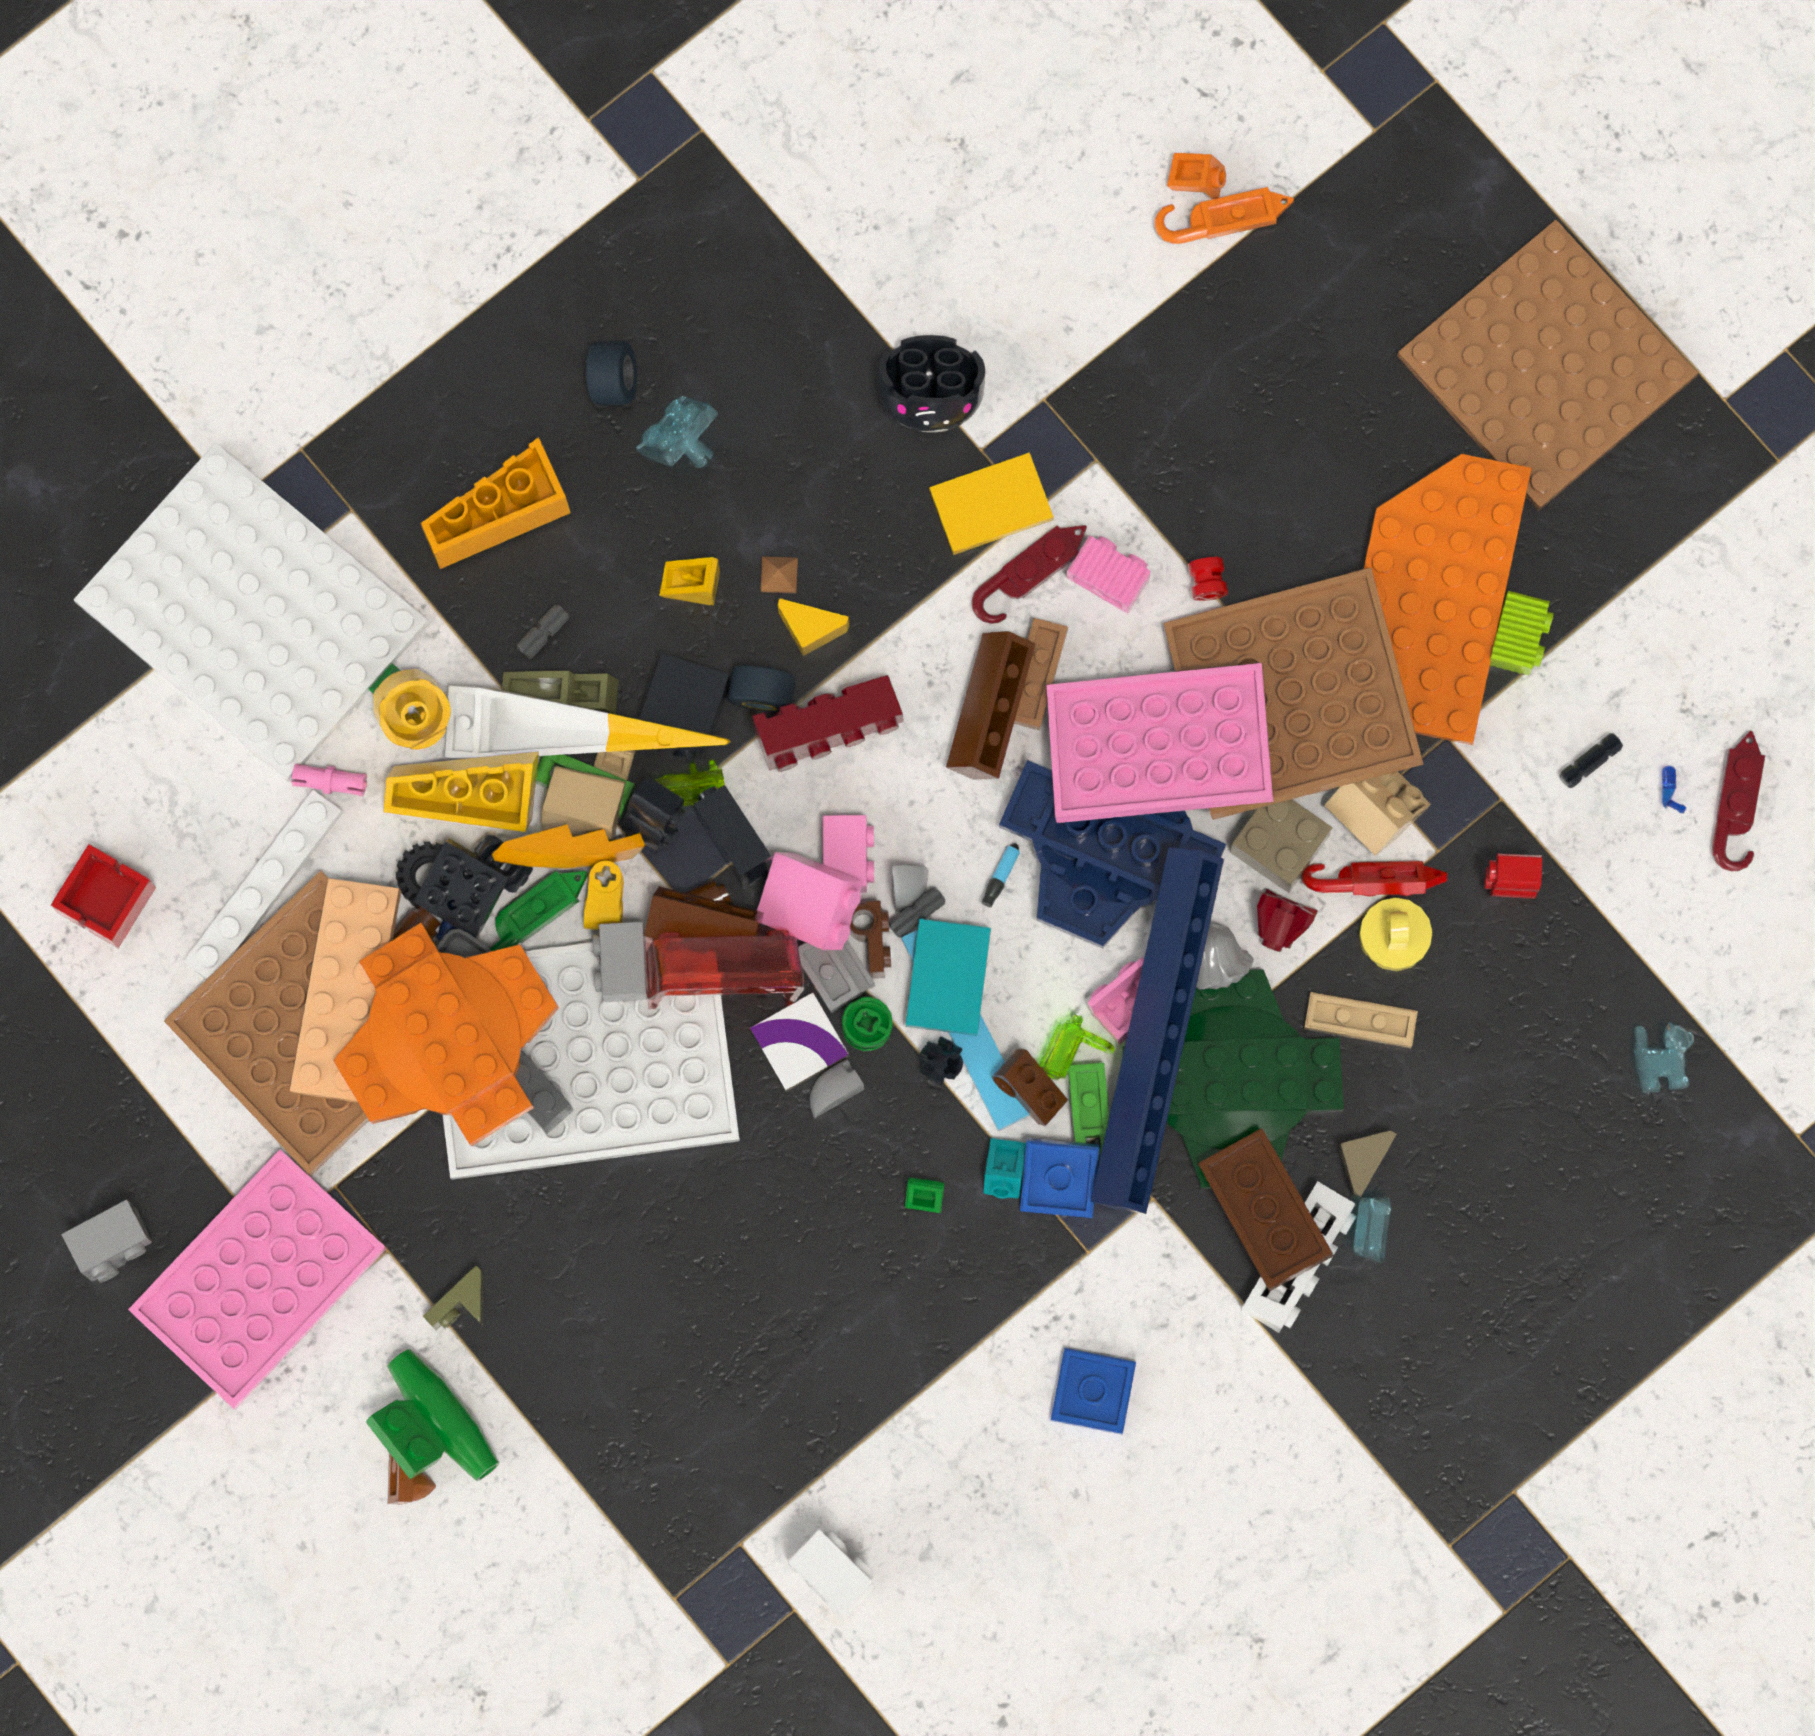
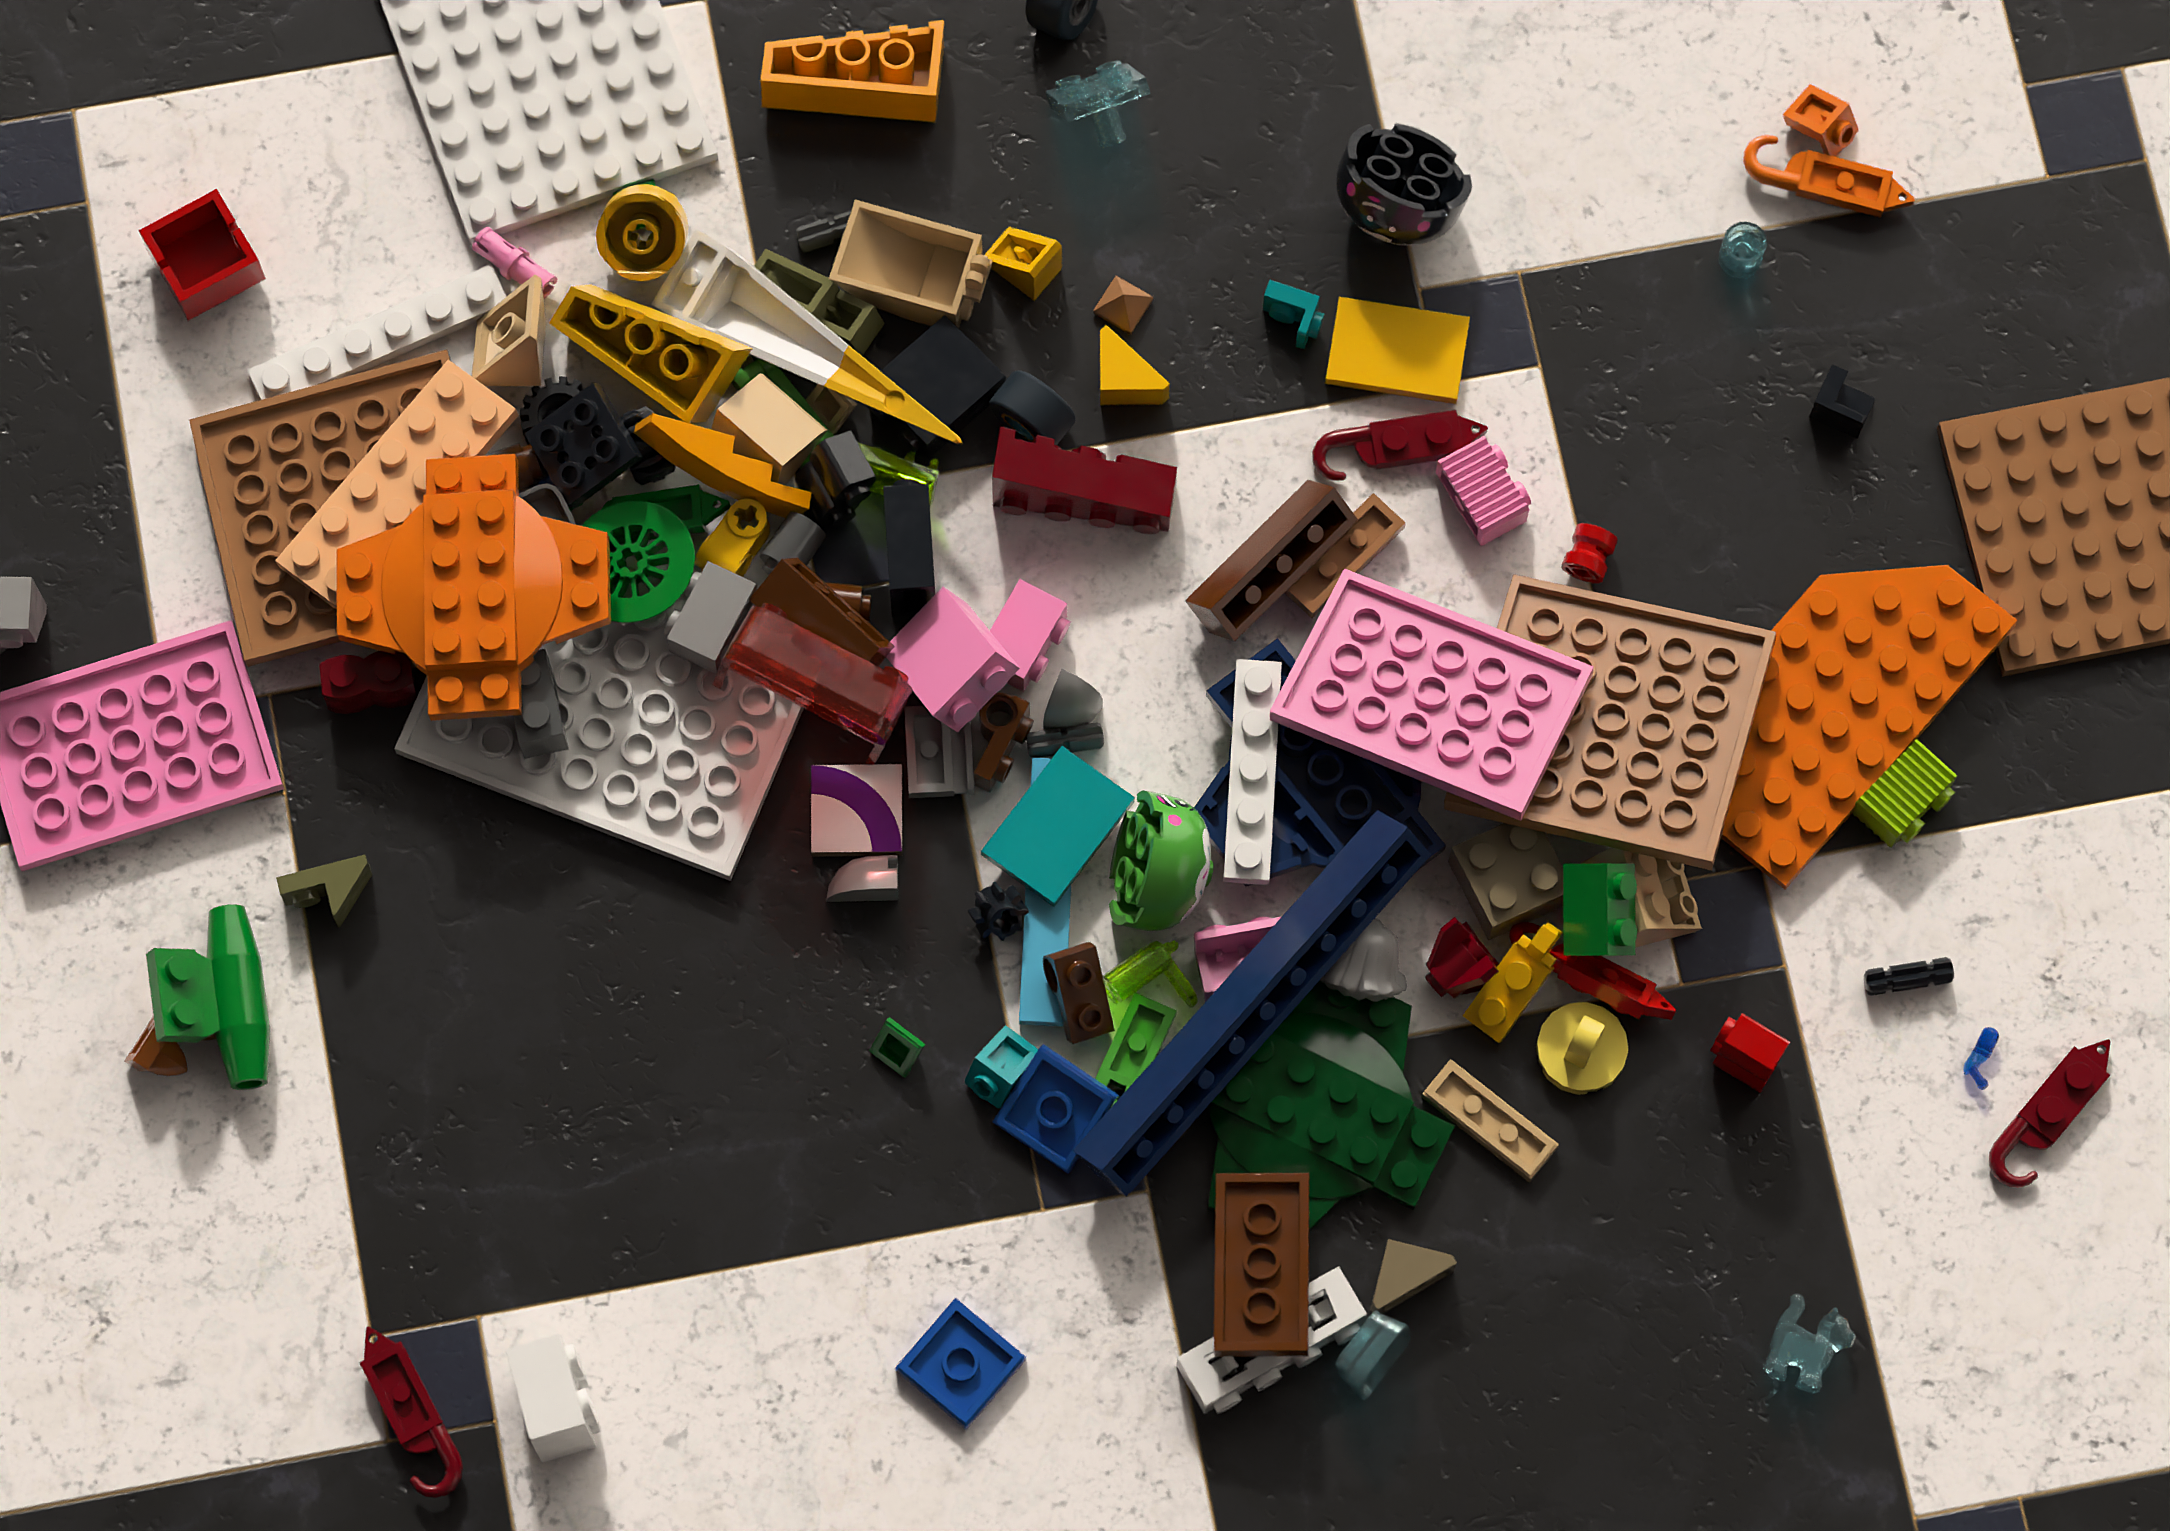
camera: 25 degrees right, 5 degrees down
green wheel [842,997,893,1052] -> none
piece [981,843,1020,908] -> none
none -> dark red brick [319,651,418,714]
none -> dark red plate [359,1326,463,1498]
none -> tan slope [472,274,546,386]
none -> green piece [582,501,695,623]
none -> dark grey brick [760,511,827,575]
none -> tan piece [829,200,992,328]
none -> bright green cylinder [1109,790,1213,931]
none -> white plate [1223,659,1282,885]
none -> teal bracket [1263,280,1325,349]
none -> yellow hinge [1462,922,1563,1043]
none -> green brick [1563,863,1637,956]
none -> clear light blue wheel [1719,221,1767,278]
none -> black panel [1809,364,1875,439]

